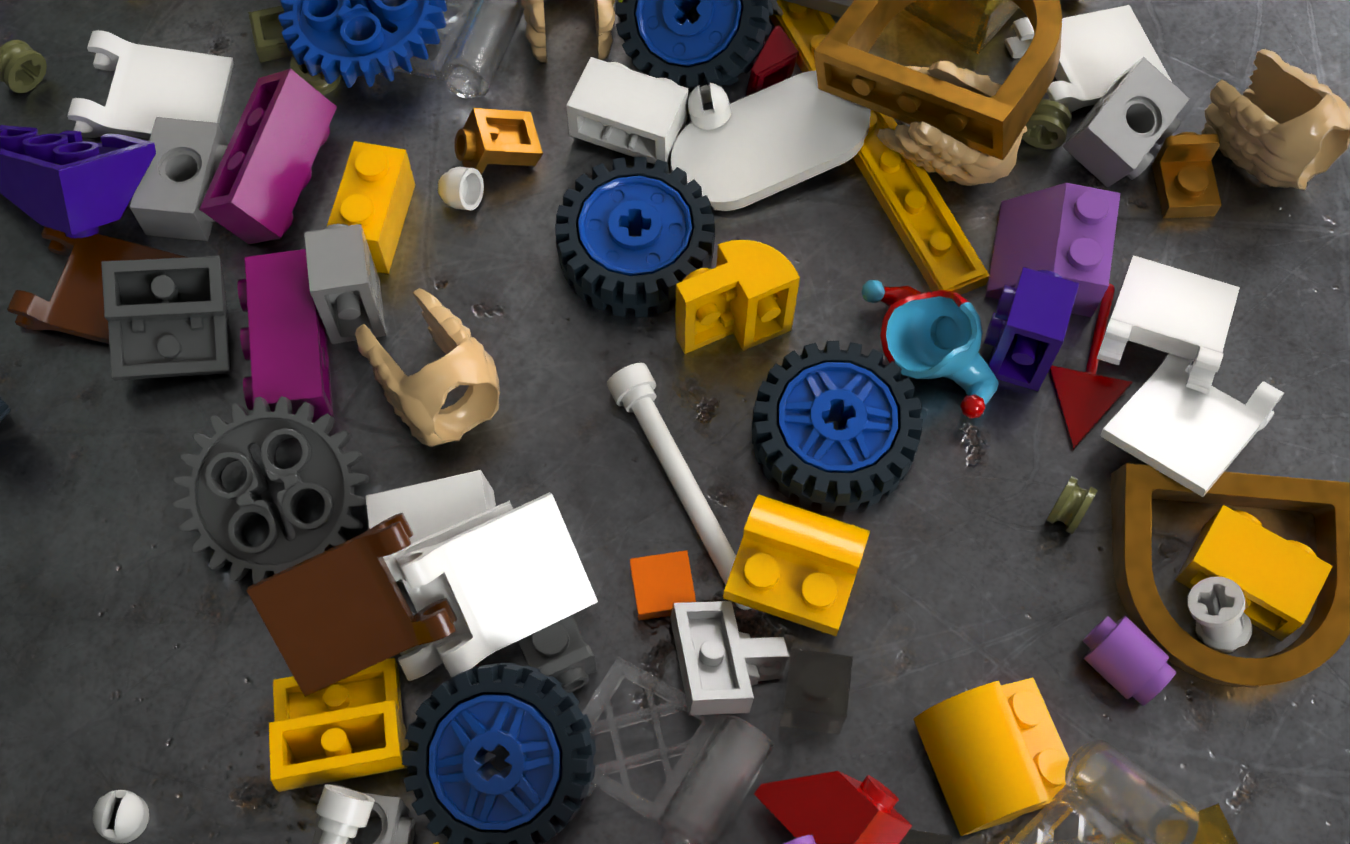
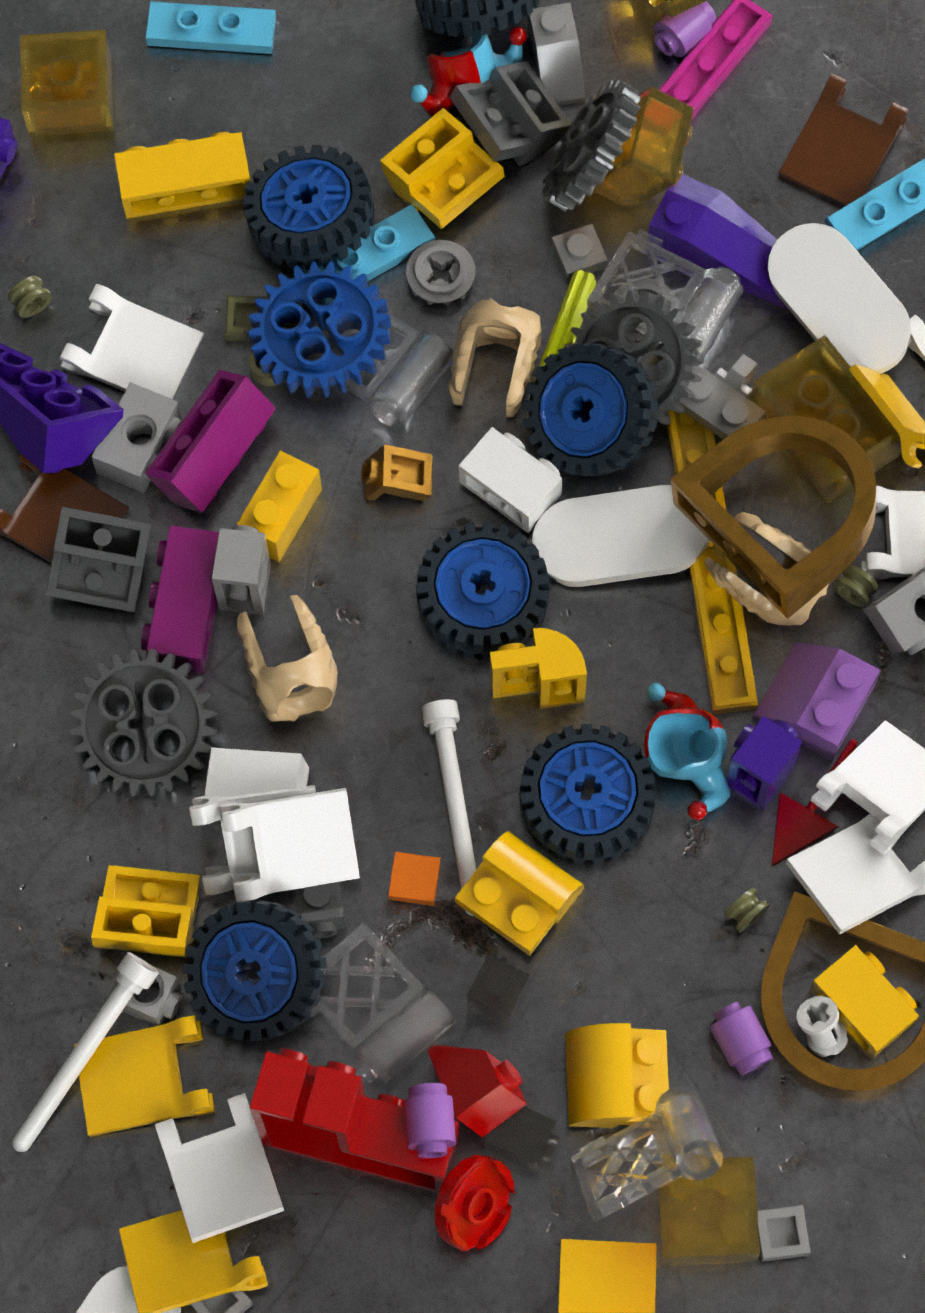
camera: 20 degrees right, 5 degrees up
reddish brown flag [246,512,457,697] -> none
white hinge [438,167,484,211] -> none
light grey hinge [670,601,789,716] -> none
white hinge [688,83,731,130] -> none
dark red slope [746,25,799,96] -> none

